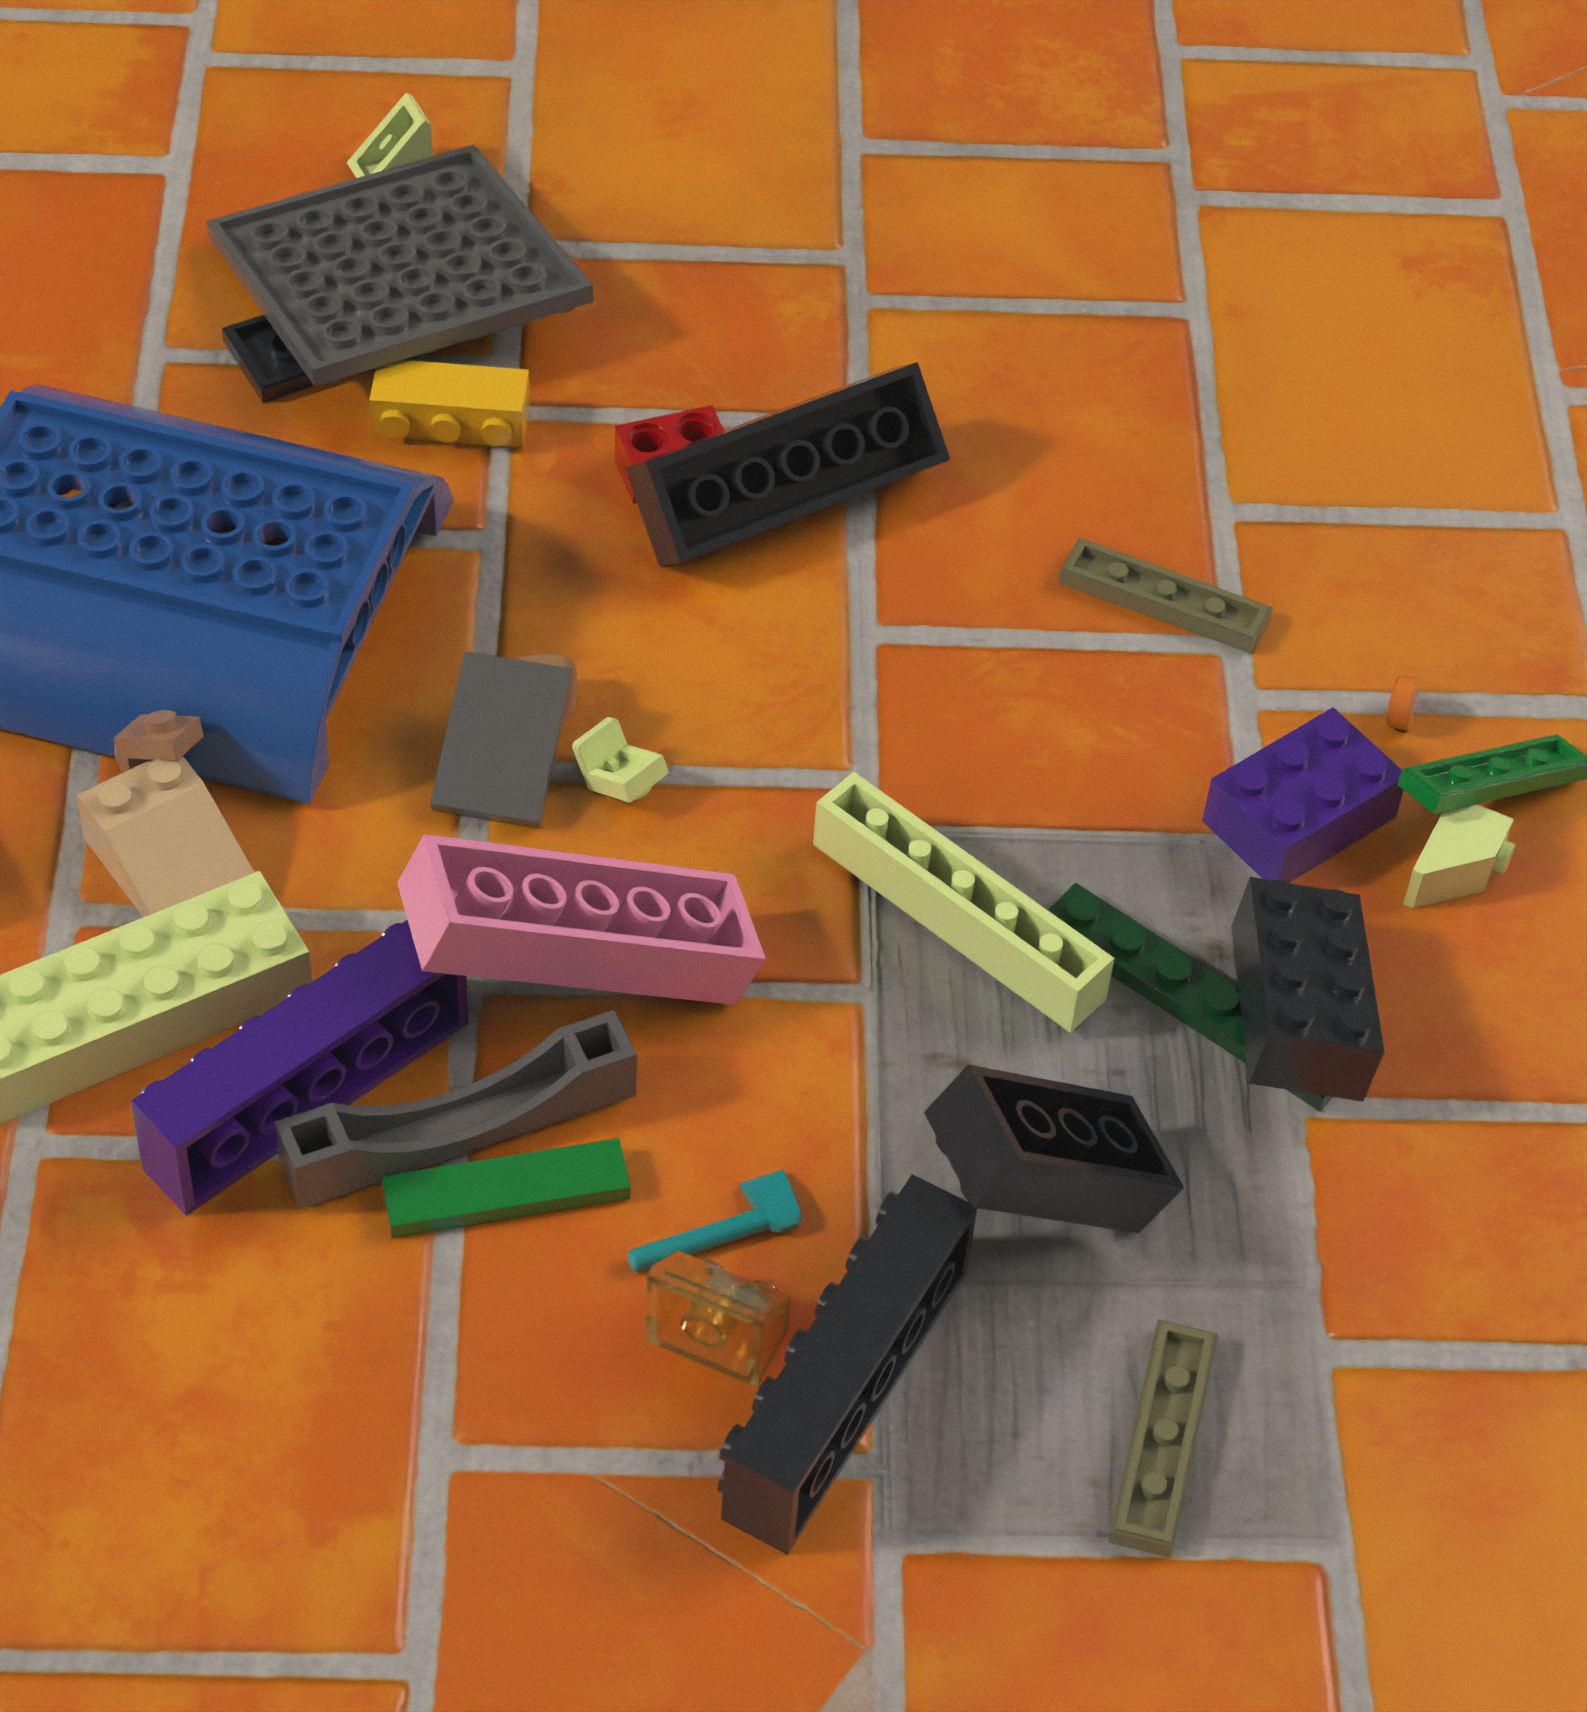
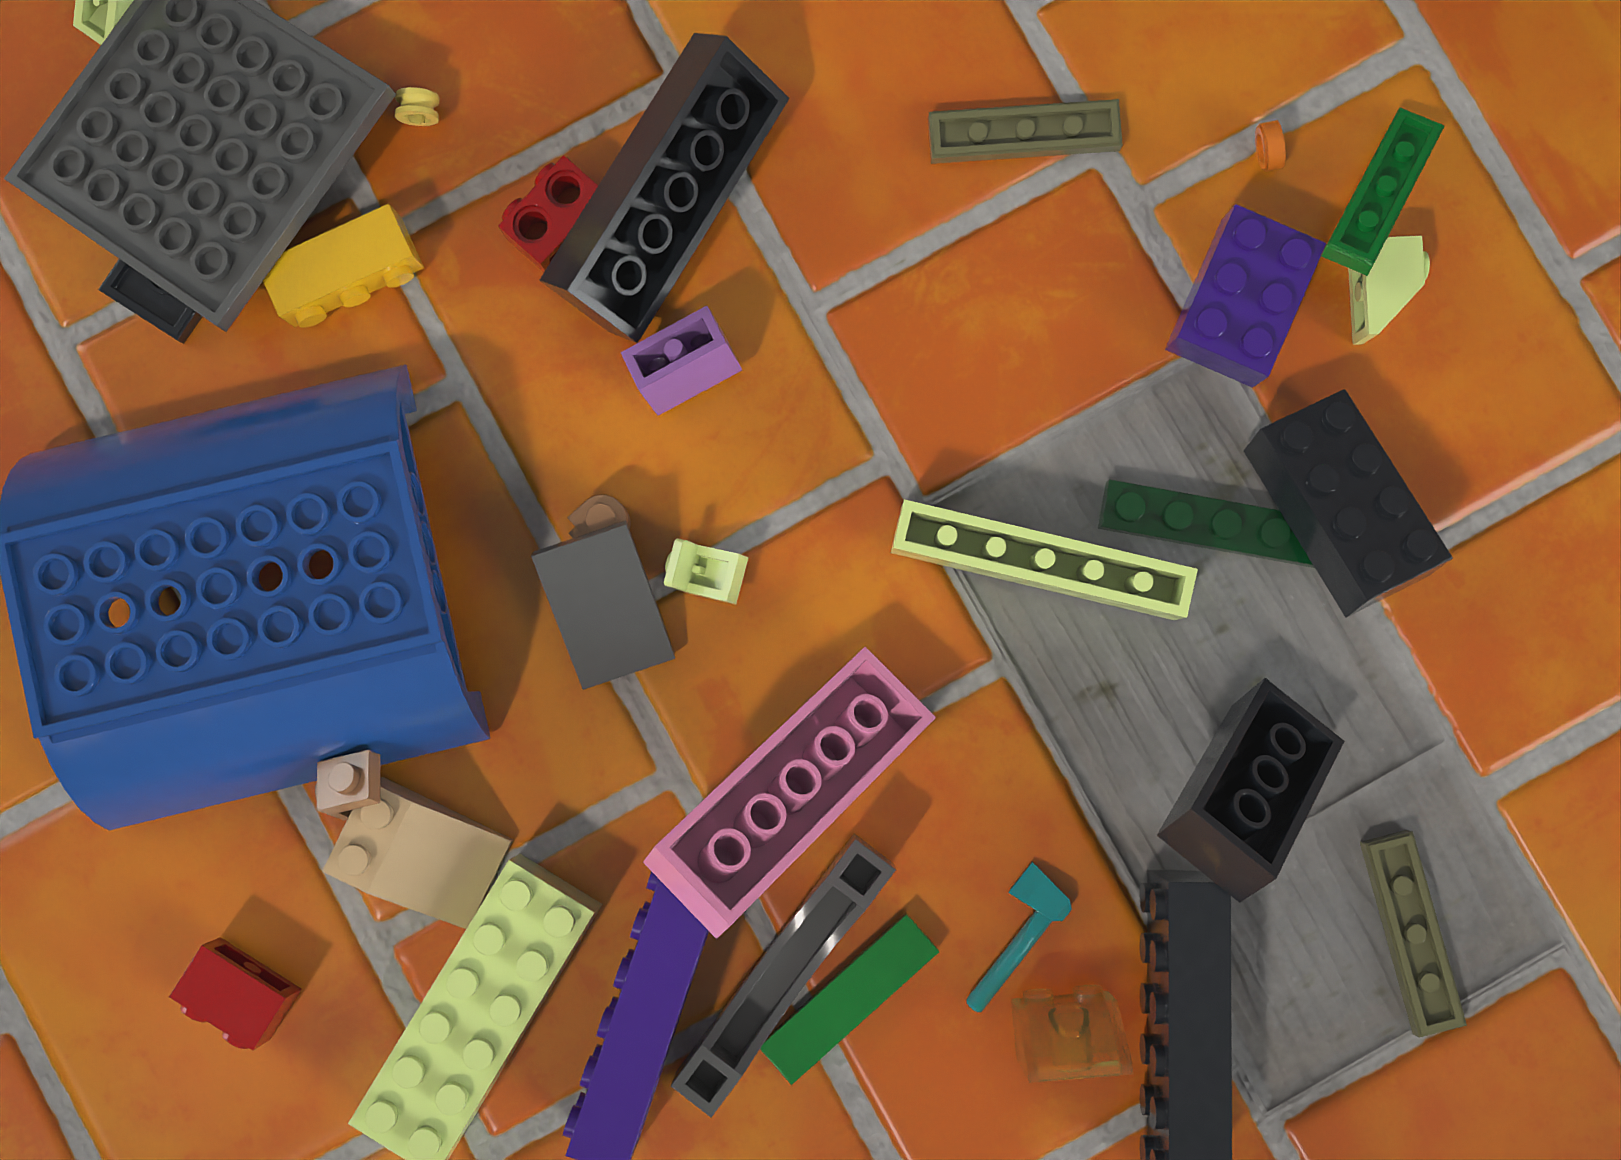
camera: 20 degrees left, 35 degrees up
none -> light yellow bush [395,87,440,126]
none -> medium lavender brick [621,306,742,416]

